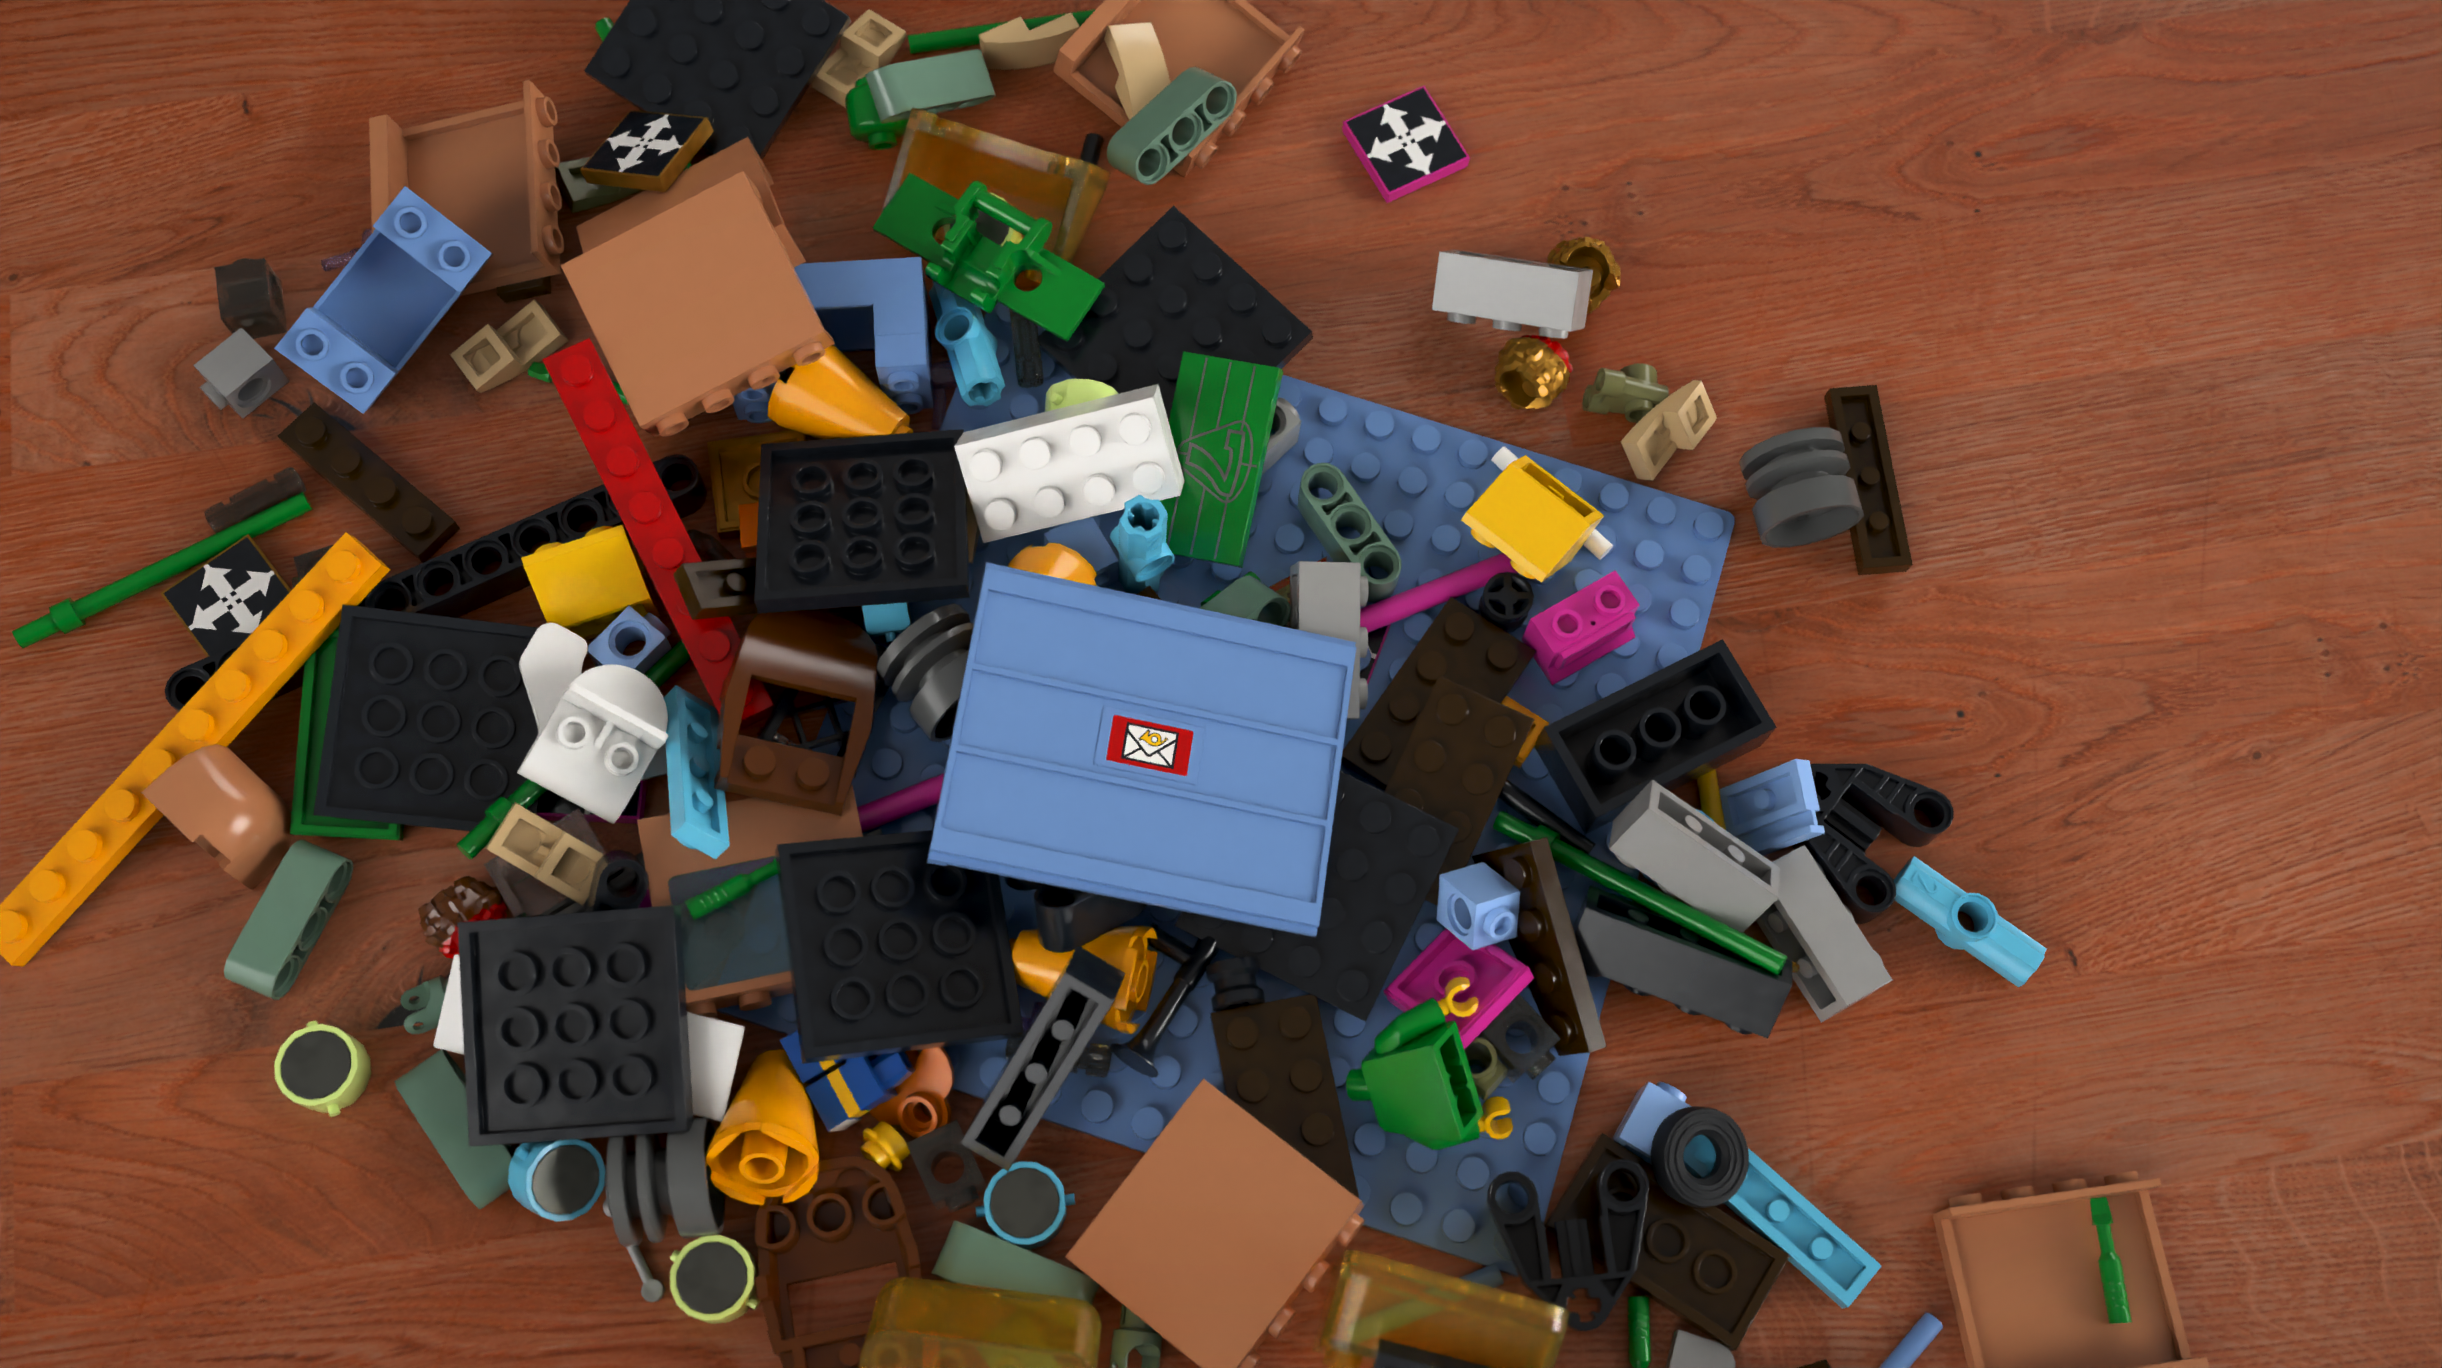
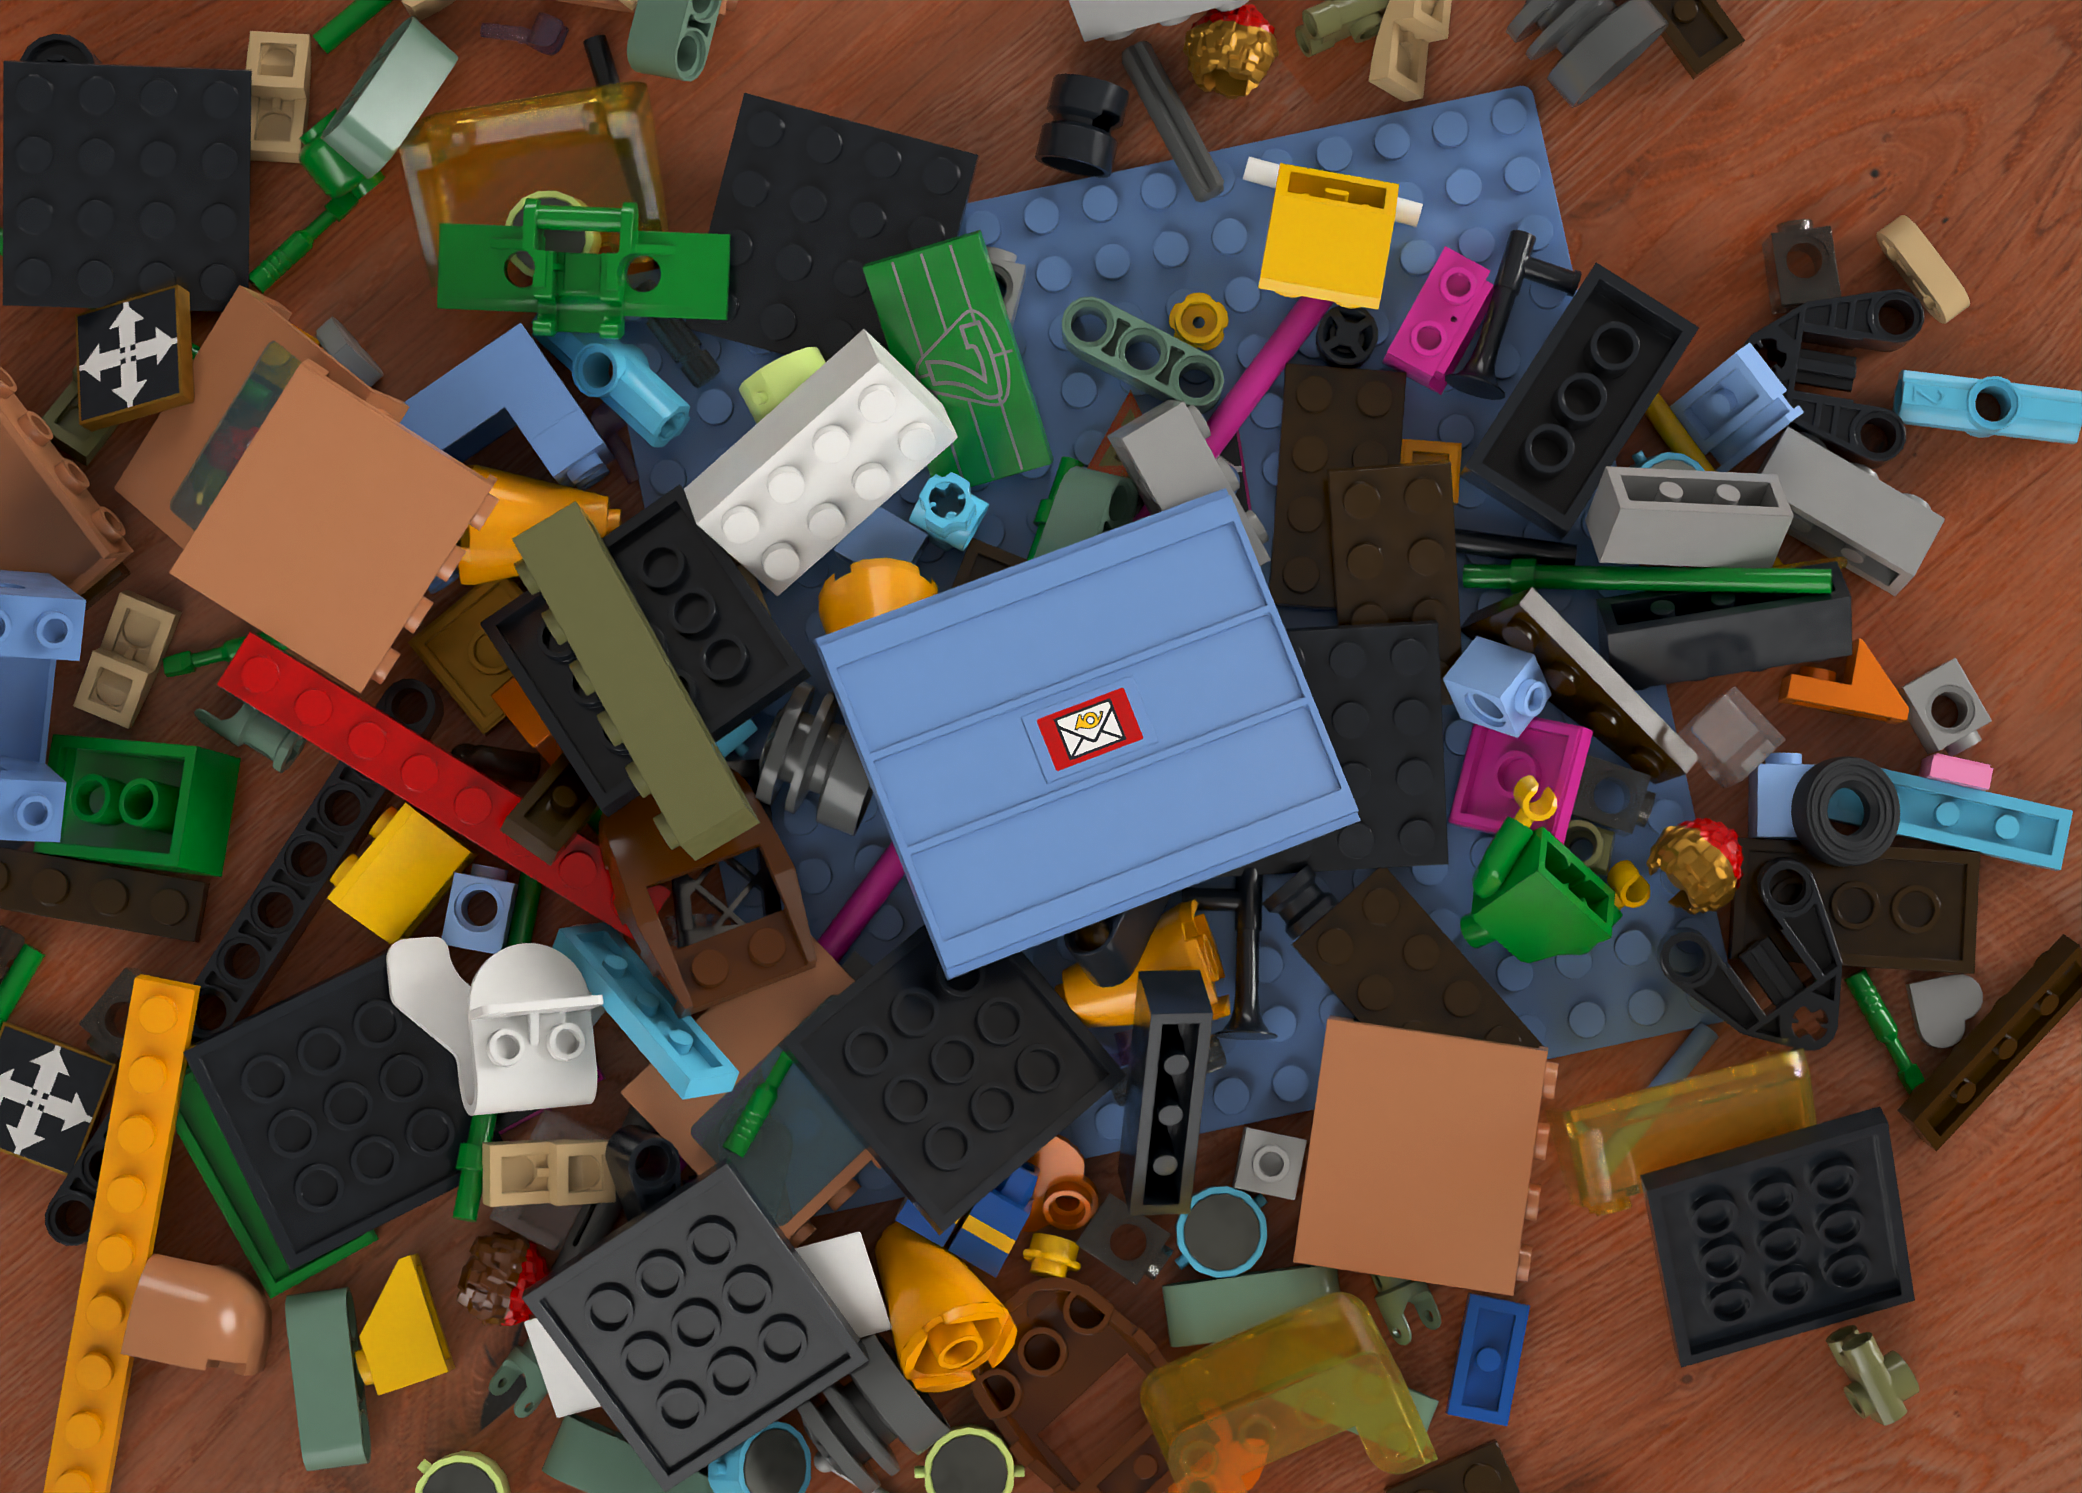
camera: 20 degrees left, 15 degrees up
none -> green slope [33,734,241,877]
none -> sand green piece [194,688,307,773]
none -> green piece [249,192,359,294]
none -> light grey tile [316,317,384,387]
none -> yellow slope [355,1253,455,1396]
none -> hand [480,12,569,56]
none -> olive brick [512,501,760,861]
none -> black wheel [1035,73,1130,178]
none -> dark grey axle [1122,41,1224,203]
none -> yellow plate [1169,292,1229,351]
none -> light grey brick [1232,1127,1307,1200]
none -> black piece [1445,230,1582,400]
none -> pearl gold piece [1646,818,1744,915]
none -> clear panel [1677,686,1786,789]
none -> clear smoke brick [1762,219,1841,314]
none -> orange slope [1778,638,1909,725]
none -> tan beam [1876,215,1970,324]
none -> light grey brick [1897,658,1992,756]
none -> bright pink tile [1919,753,1993,791]

